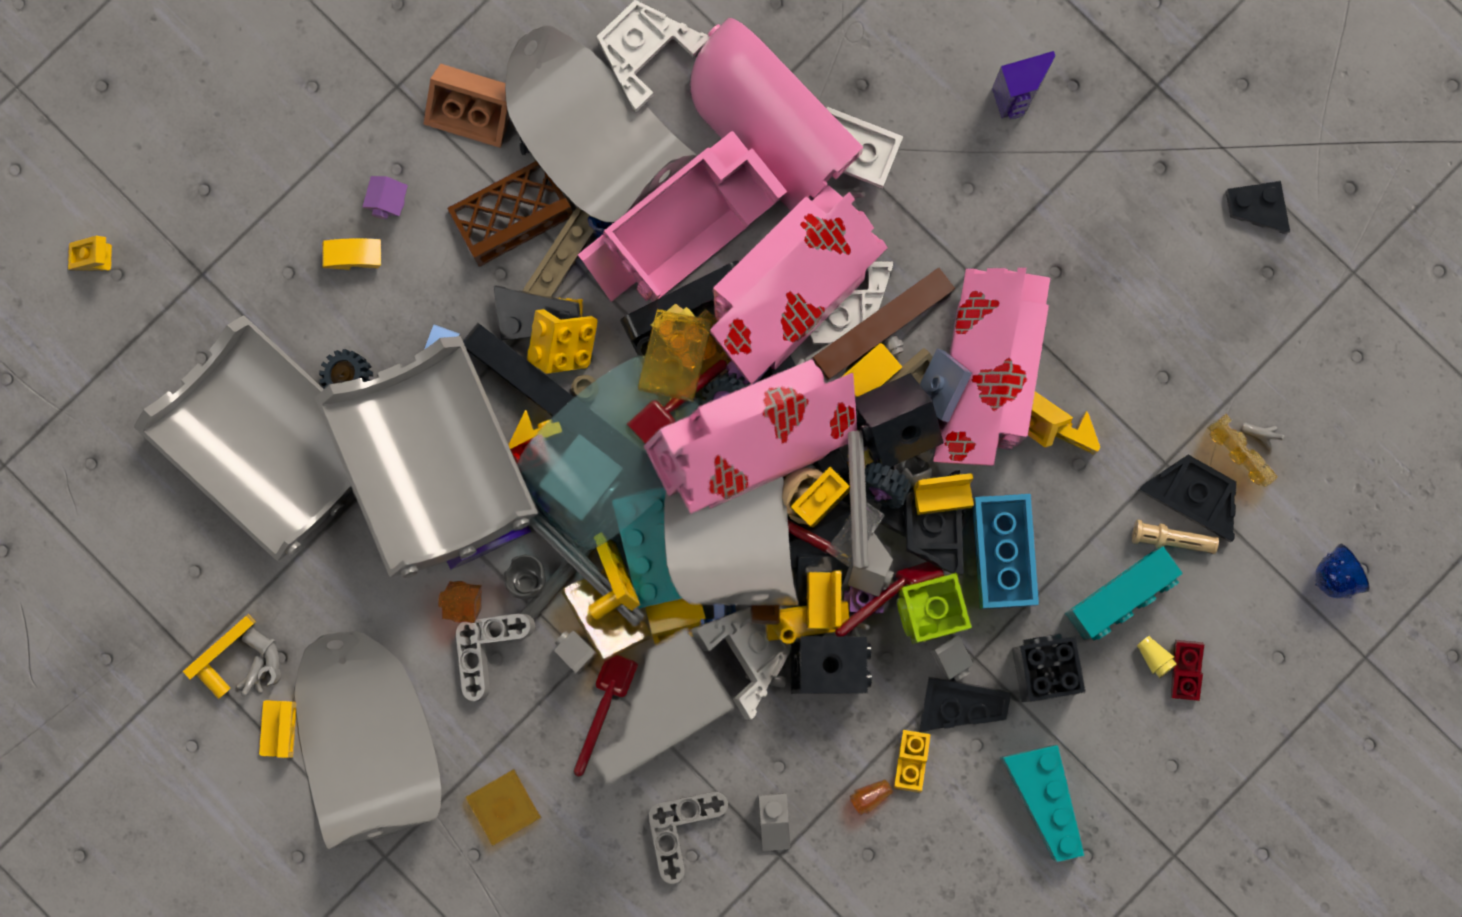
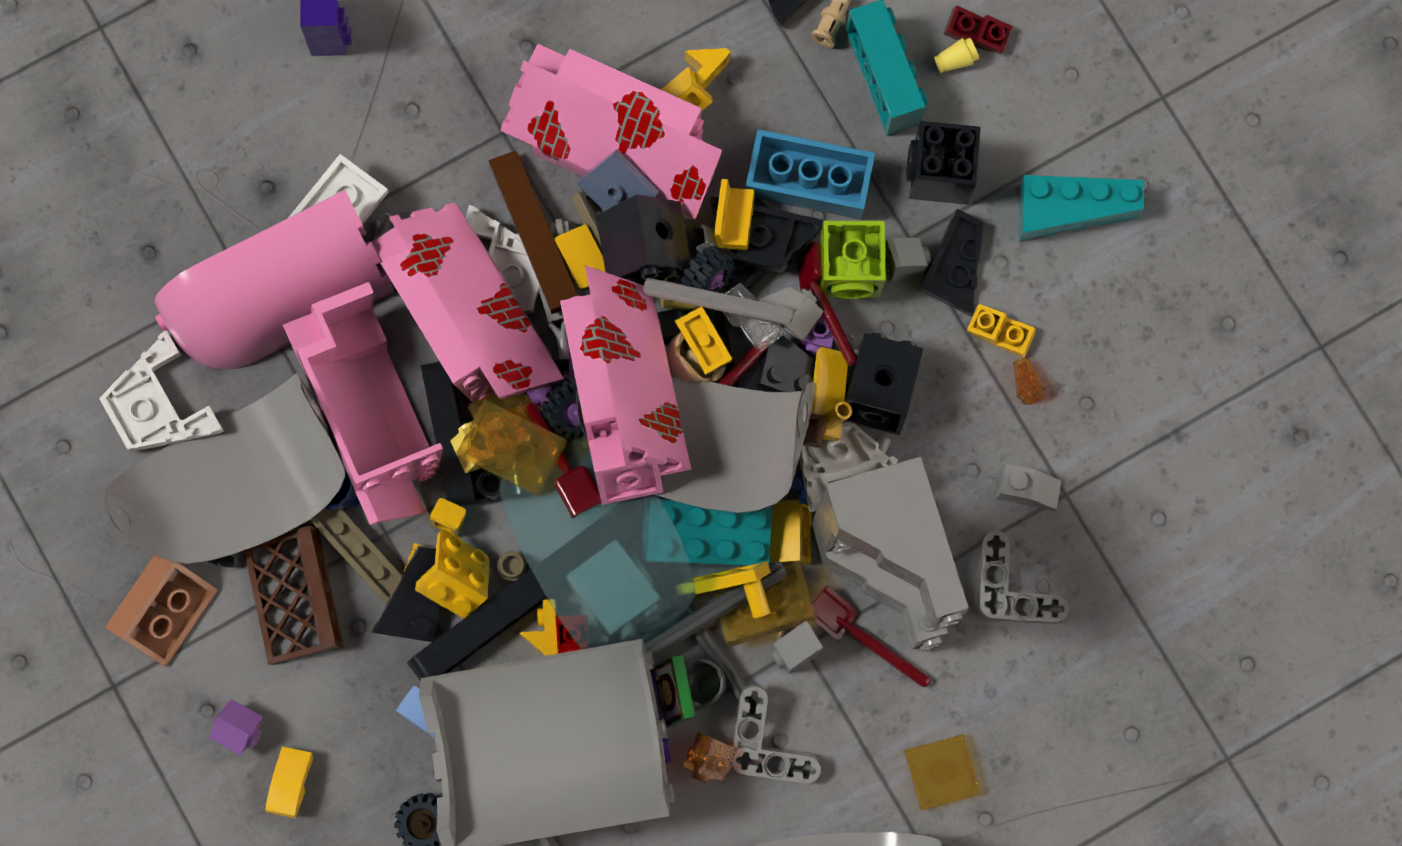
camera: 80 degrees left, 5 degrees down
yellow panel [807,571,841,630] -> none
none -> yellow slope [430,498,466,536]
none -> tile [653,655,695,727]

